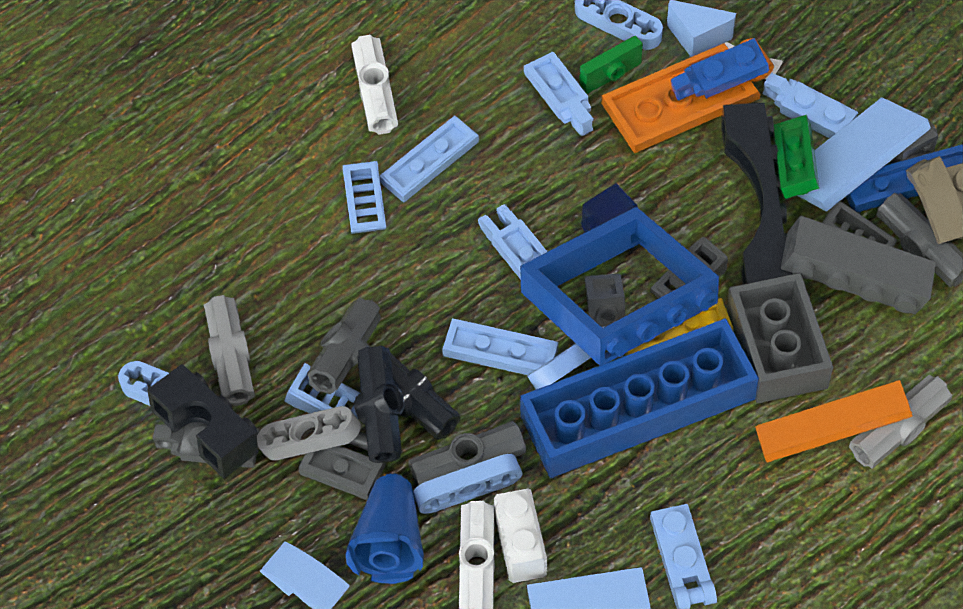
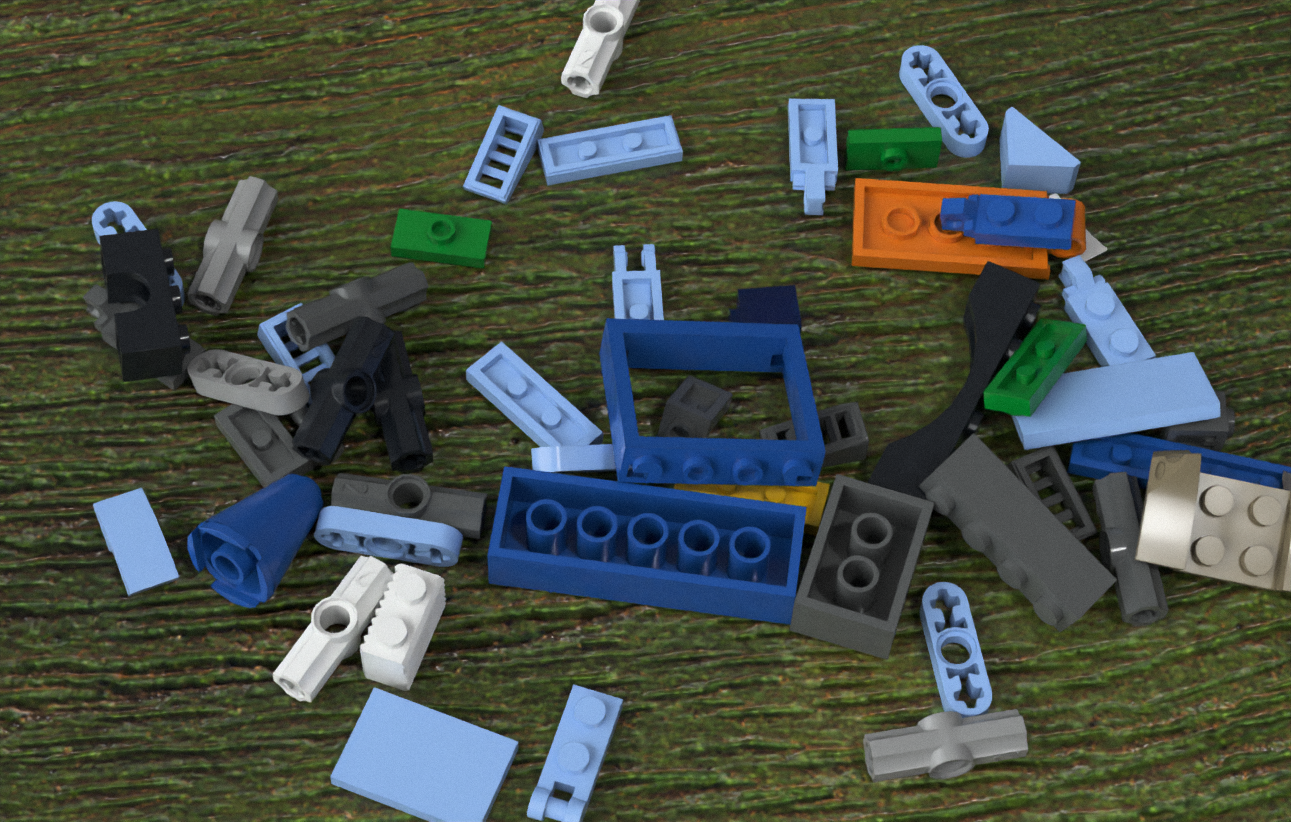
camera: 25 degrees right, 0 degrees up
orange tile [755,380,913,462] -> none
none -> green plate [390,208,492,269]
none -> light blue beam [919,582,992,718]

